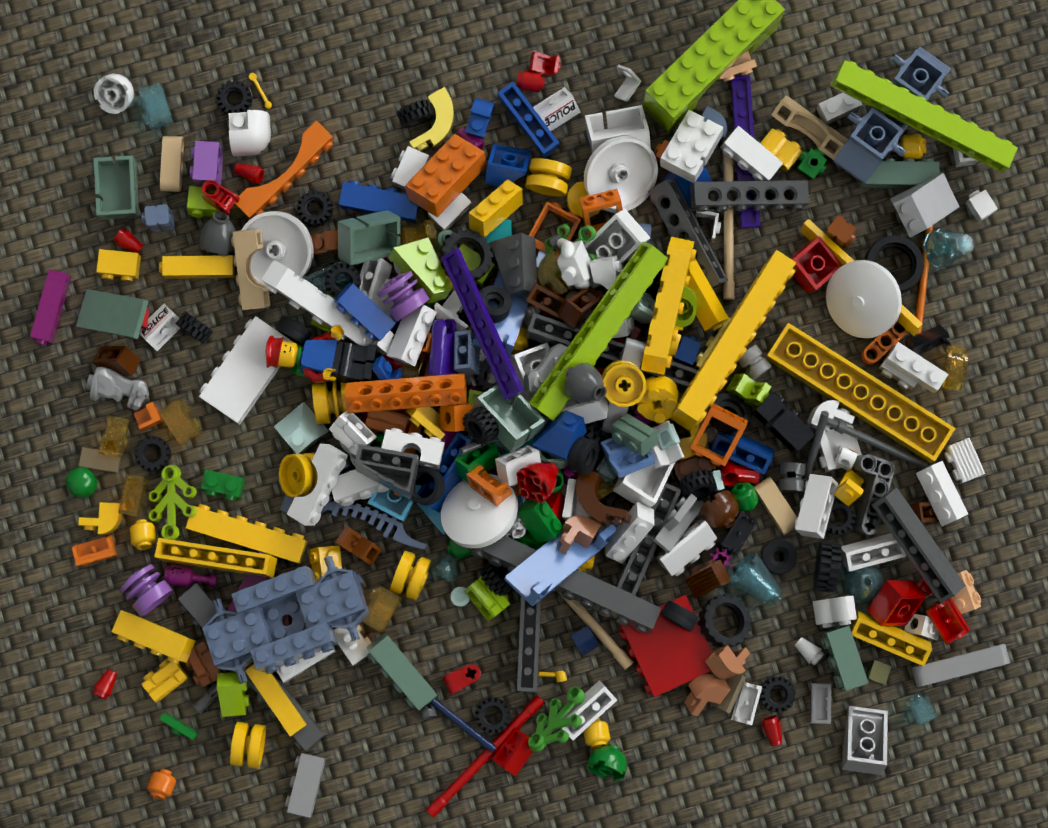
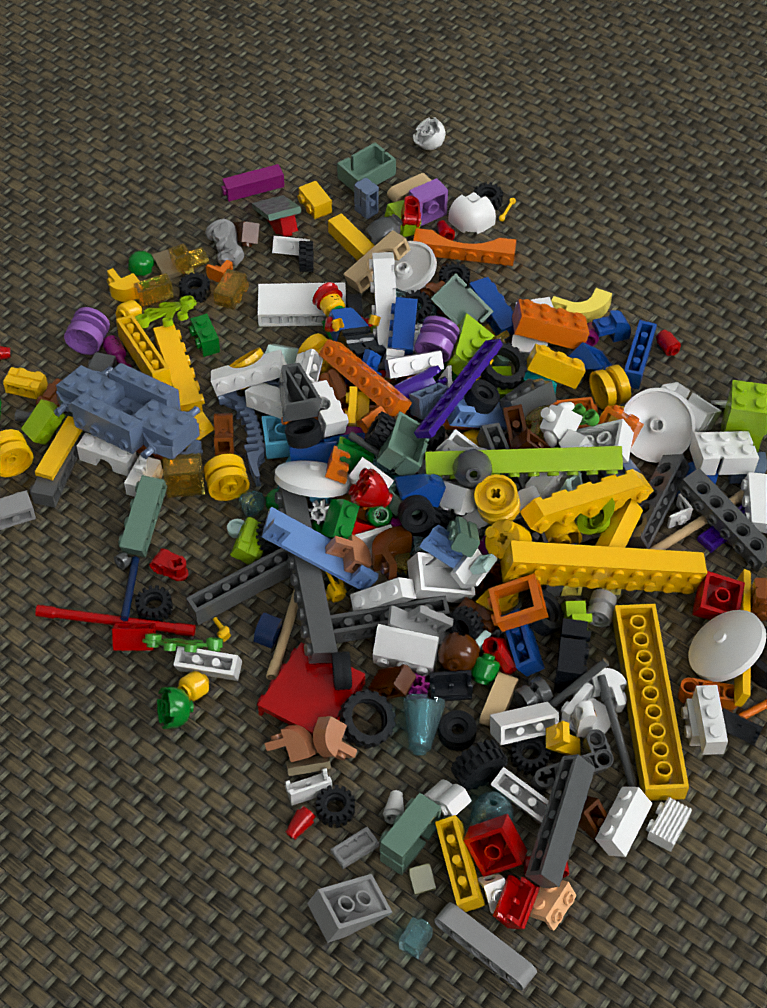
camera: 55 degrees right, 30 degrees down
orange hinge [72,535,118,567] -> none
yellow brick [112,610,196,664] -> none
red cone [113,228,144,253] -> none
clear light blue brick [136,83,174,130] -> none
black tyre [397,99,435,128] -> none
red bracket [528,51,561,77] -> none
white panel [533,87,581,131] -> none
clear yellow brick [942,345,968,391] -> none

